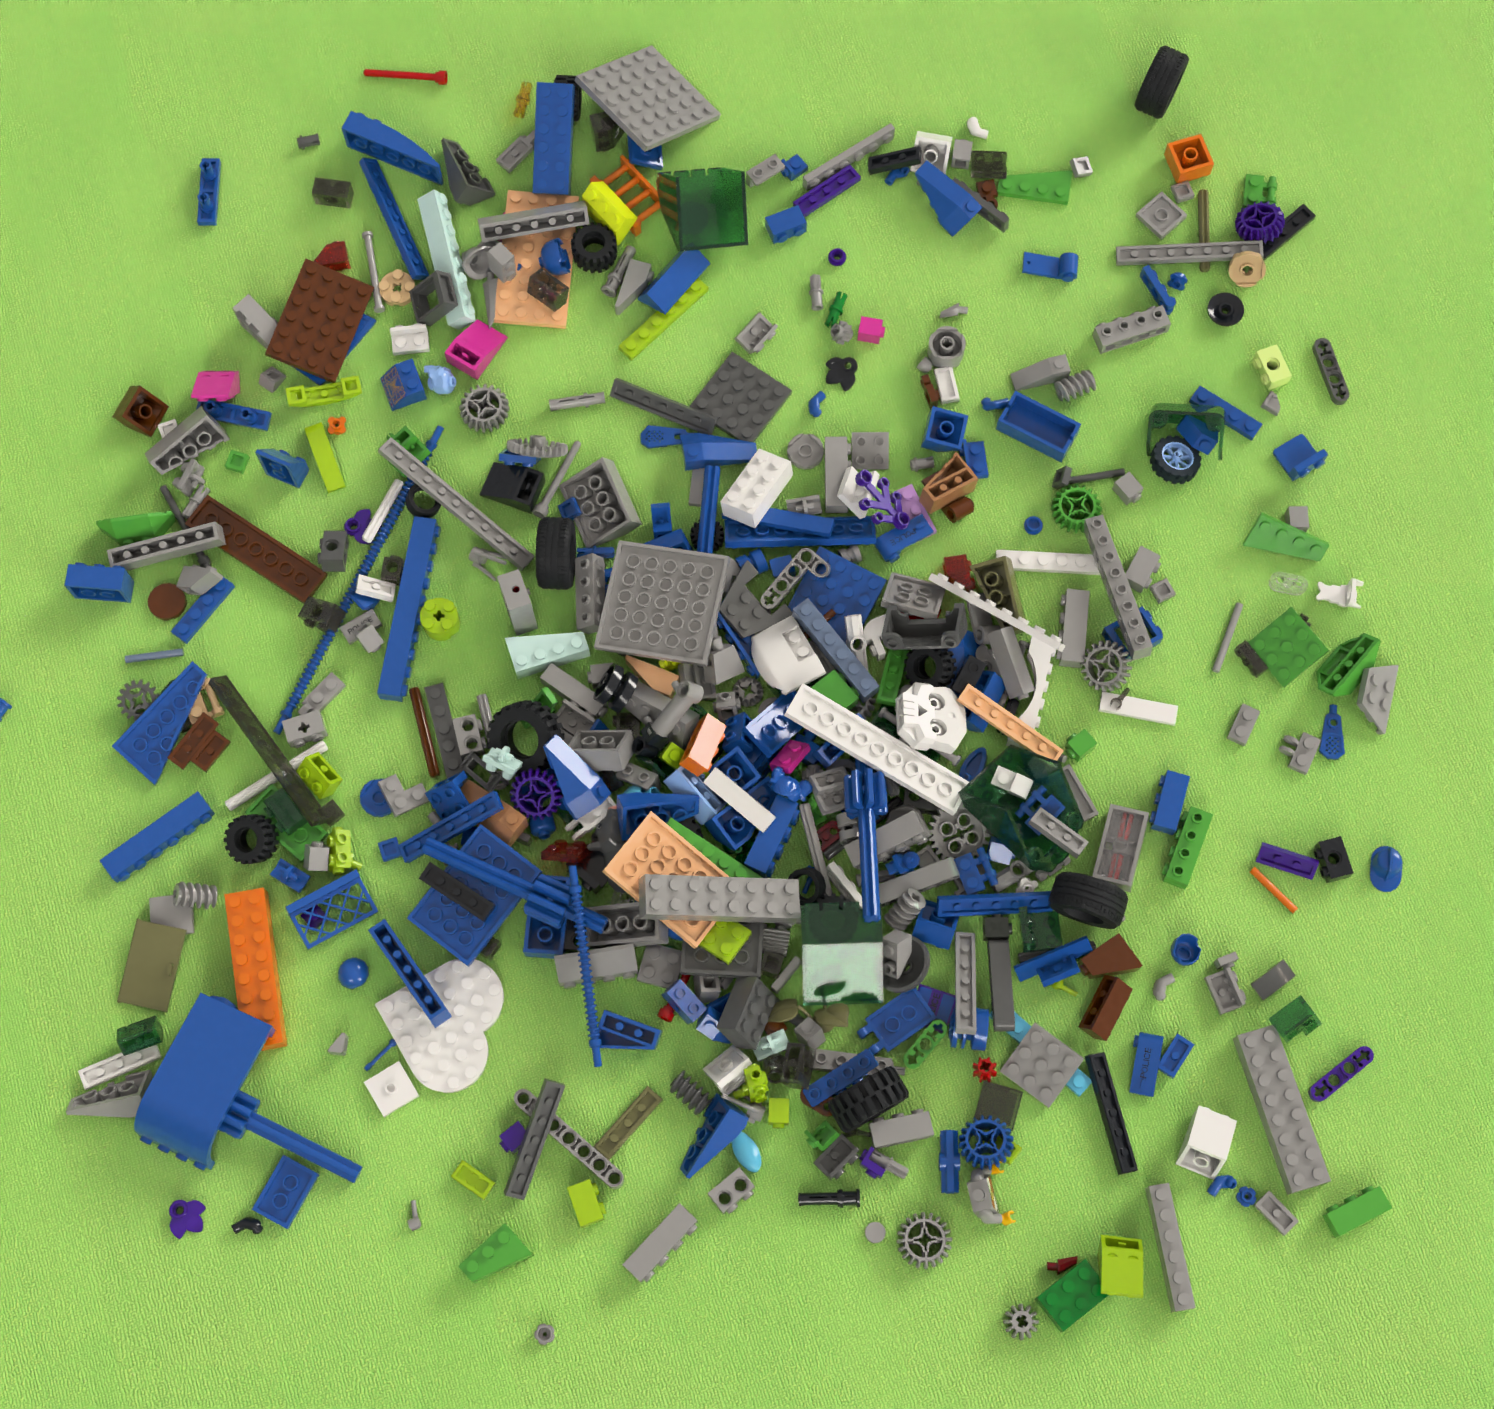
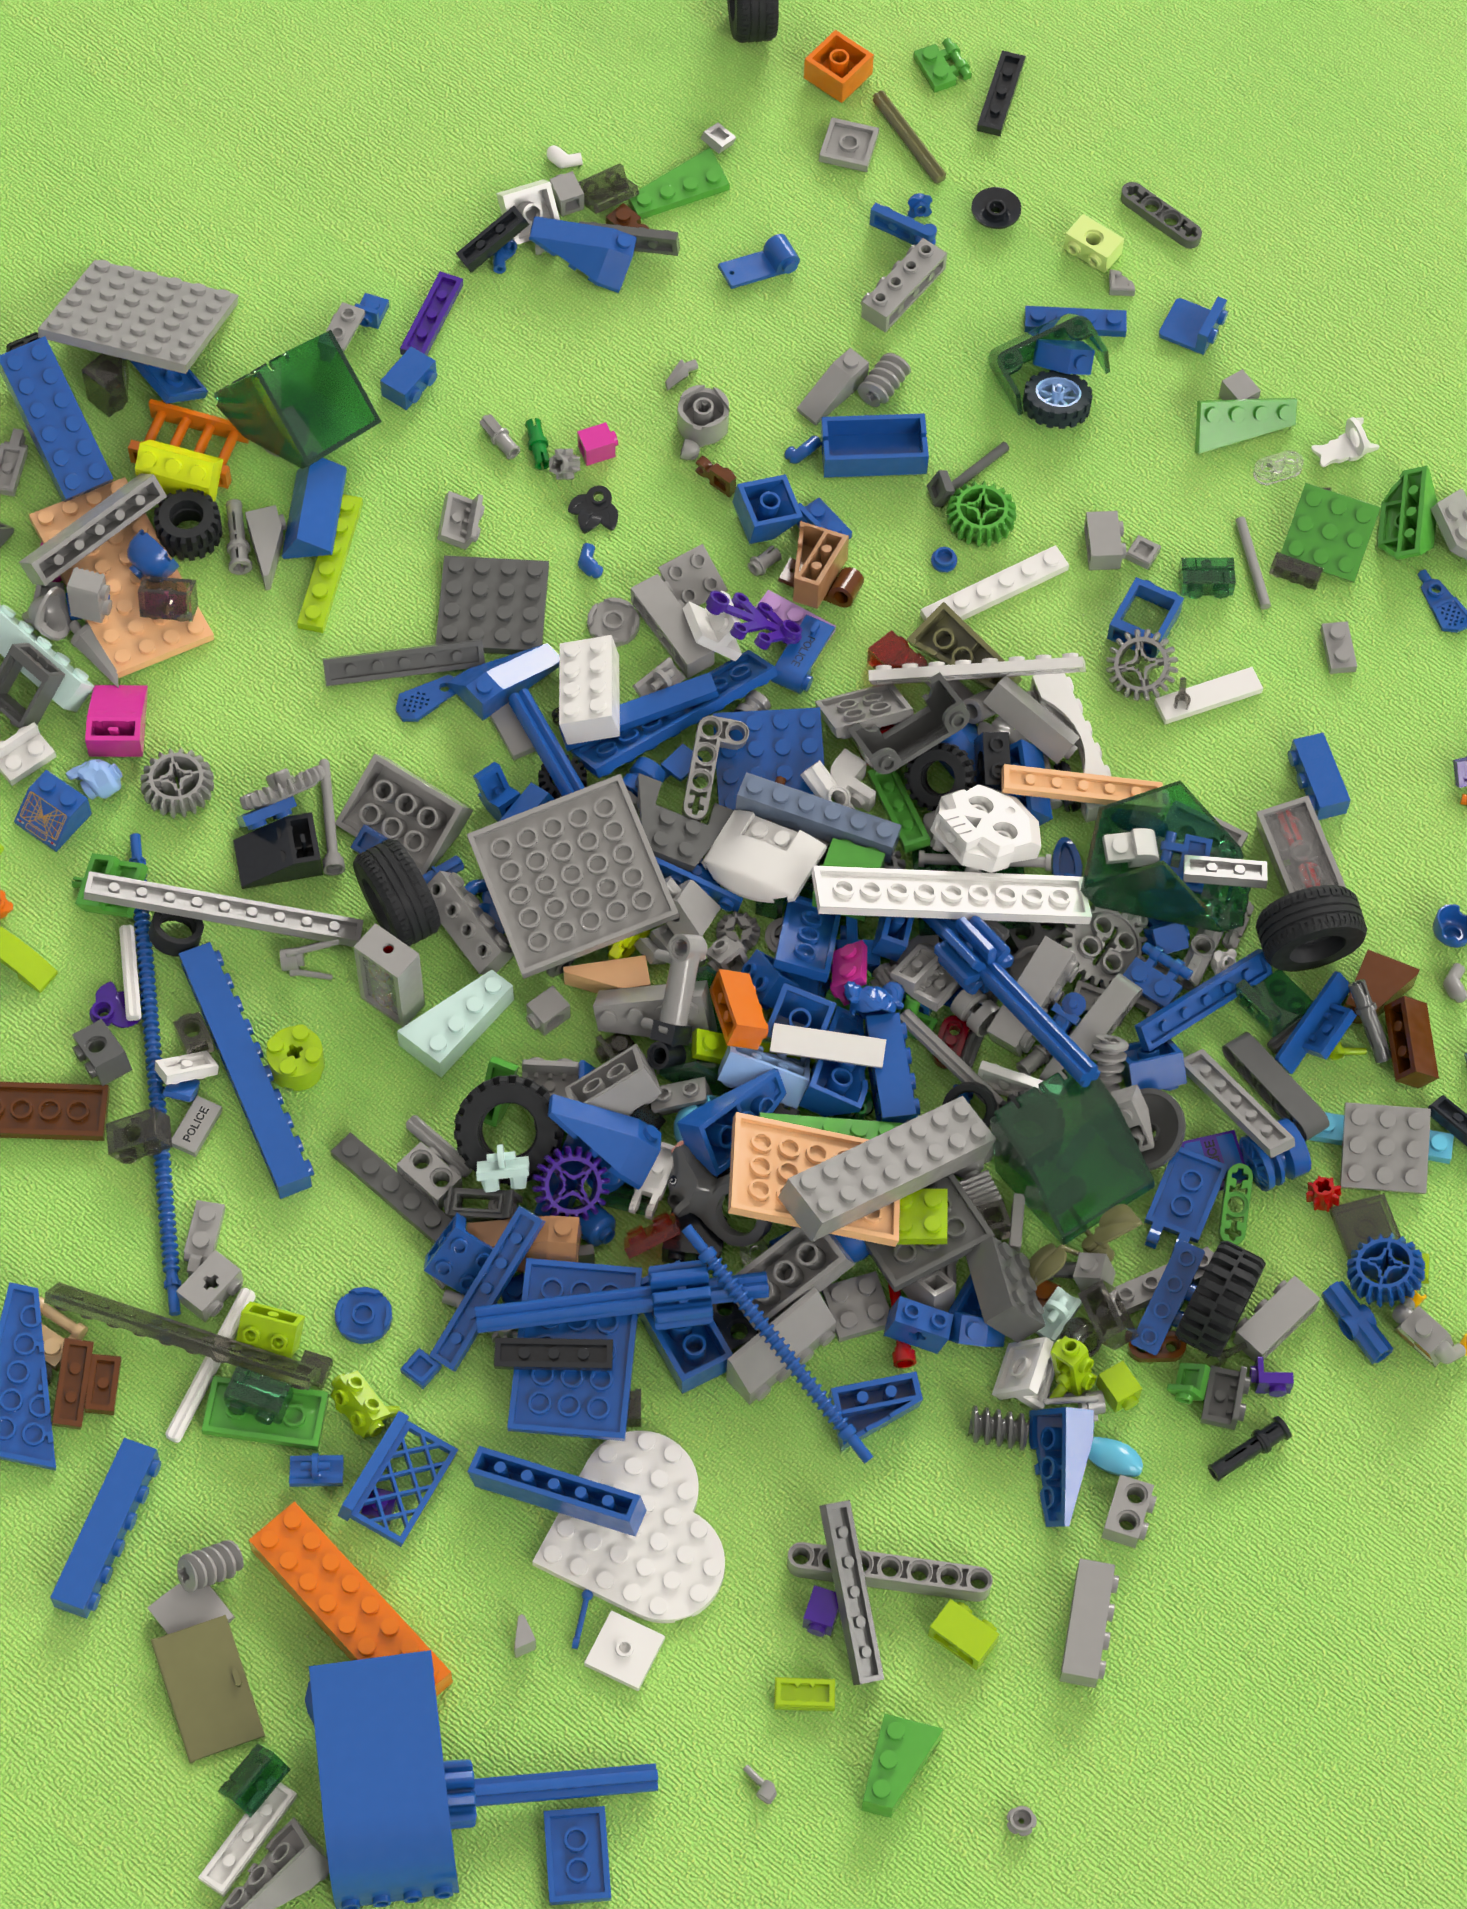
camera: 35 degrees left, 10 degrees down
black tyre [224,814,279,864] -> none
light grey brick [303,841,329,871] -> none
blue hair [338,958,369,989] -> none
light grey brick [352,621,384,653] -> none
light grey plate [378,774,430,817] -> none
reddish brown axle [409,687,440,778] -> none
light grey brick [540,663,608,720] -> none
light grey pin [549,392,605,411] -> none
black wheel [593,663,639,713] -> none
olive tile [594,1086,663,1160] -> none
light grey plate [803,123,895,191] -> none
dark purple plate [828,248,846,266] -> none
light grey tile [865,1222,886,1243] -> none
light grey axle [870,1149,909,1179] -> none
light grey gear [896,1212,952,1269] -> none
white tile [934,367,960,404] -> none
pearl dark grey brick [983,914,1012,941] -> none
light grey brick [1056,588,1090,668] -> none
bright green brick [1065,729,1097,762] -> none
light grey brick [1084,514,1153,661] -> none
light grey brick [1112,472,1143,505] -> none
light grey tile [1116,240,1264,266] -> none
bright green brick [1161,806,1213,890] -> none
light grey tile [1170,180,1195,204] -> none
tan plate [1228,251,1266,287] -> none
dark purple gear [1235,201,1285,244] -> none
light grey hinge [1279,732,1321,775] -> none
none -> clear green brick [1178,557,1236,599]
none -> dark grey pin [1348,979,1392,1063]

